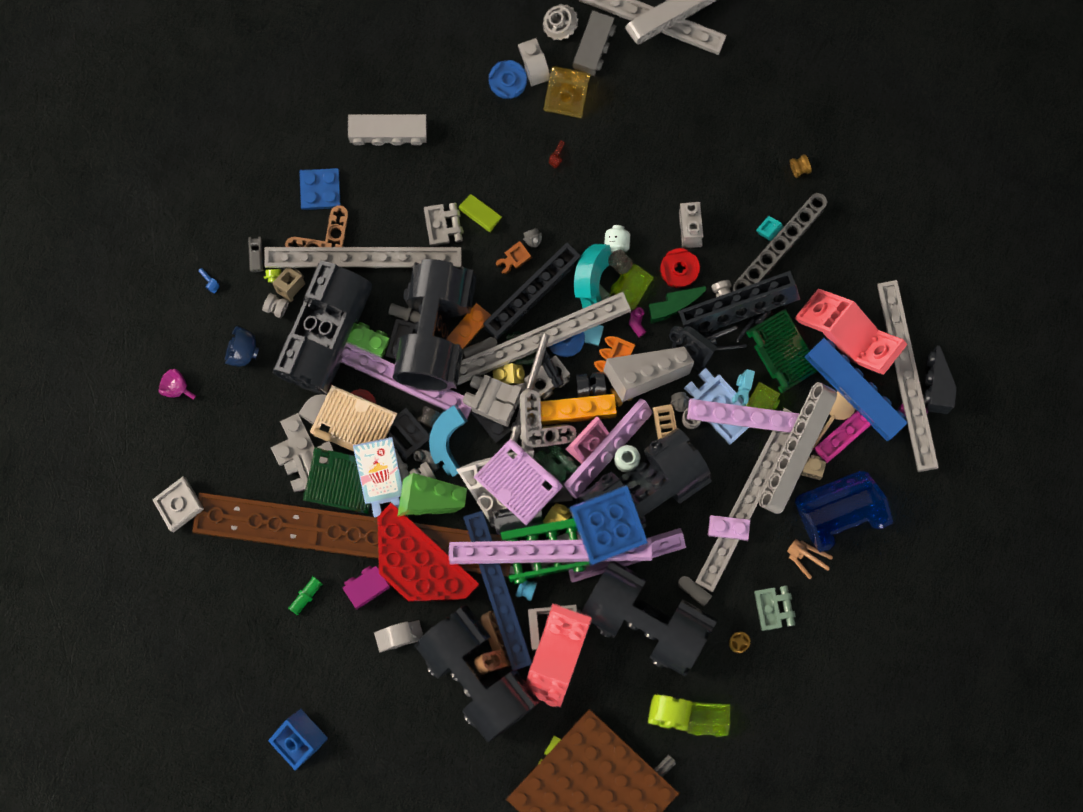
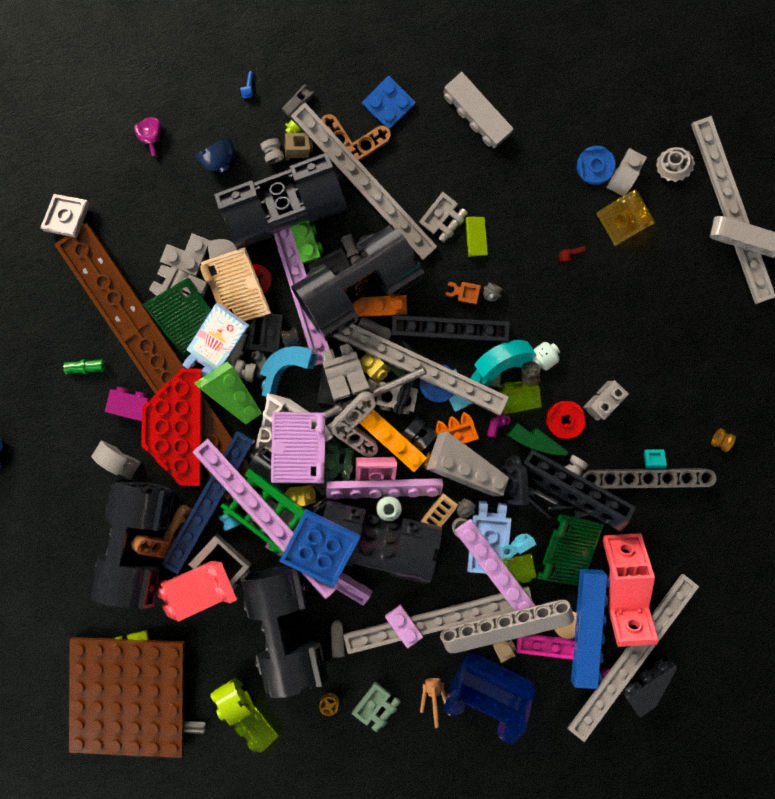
camera: 50 degrees right, 10 degrees up
dark grey brick [573,11,616,76] -> none

